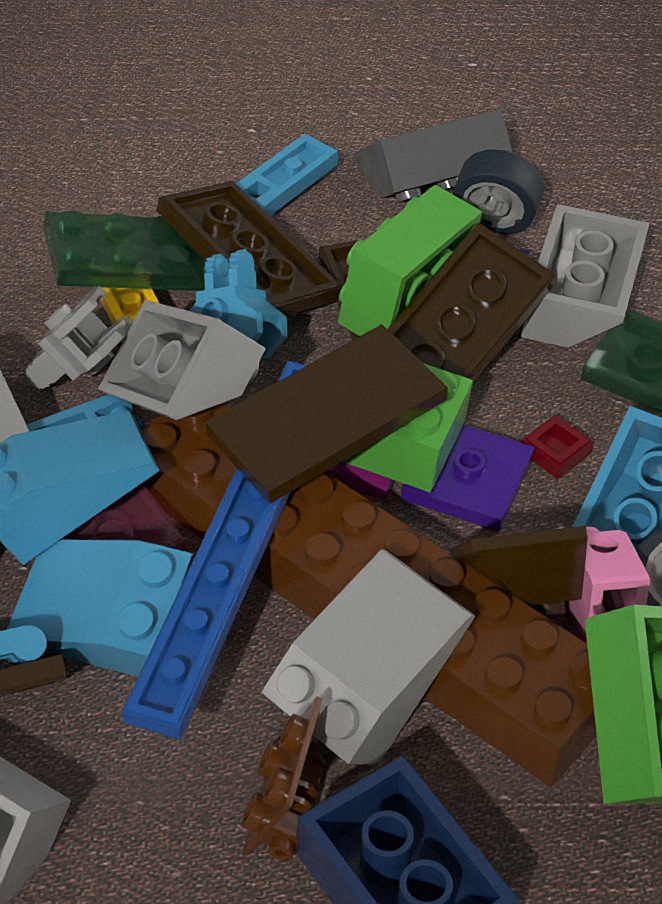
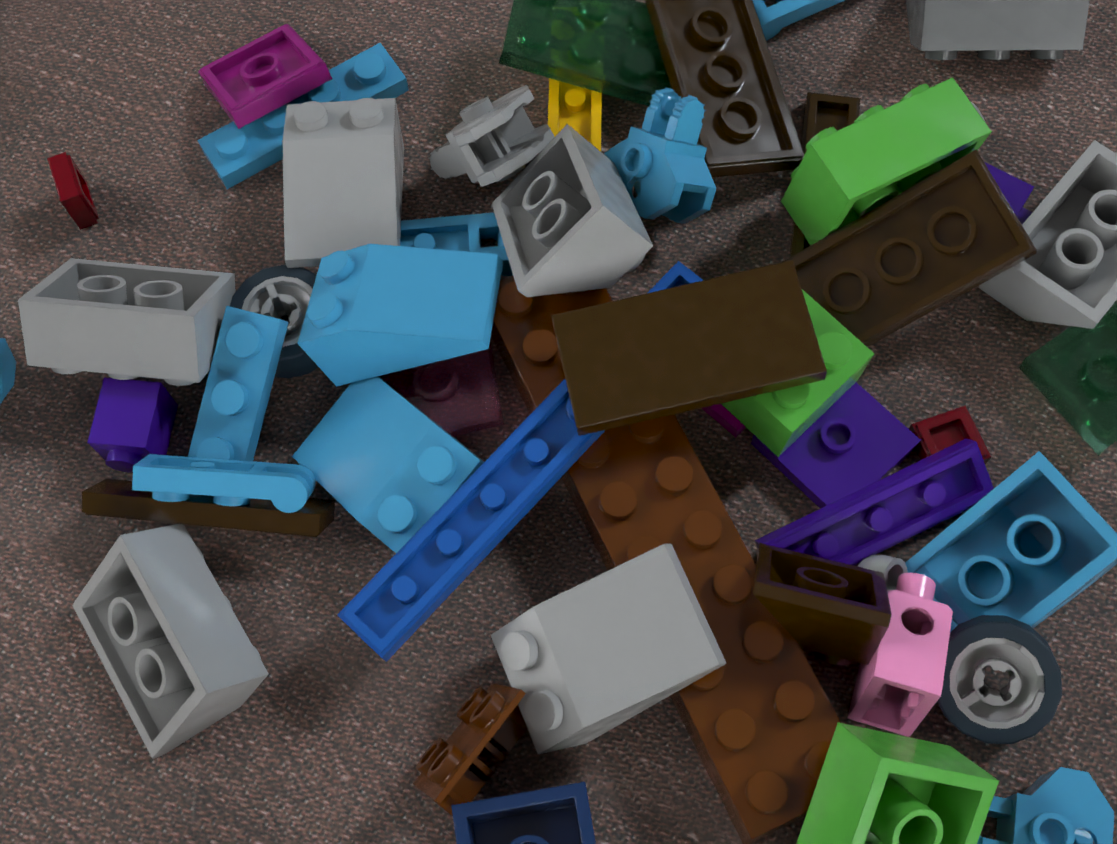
camera: 30 degrees right, 20 degrees up
black wheel [453,149,544,235] -> none
none -> dark purple tile [754,438,994,565]

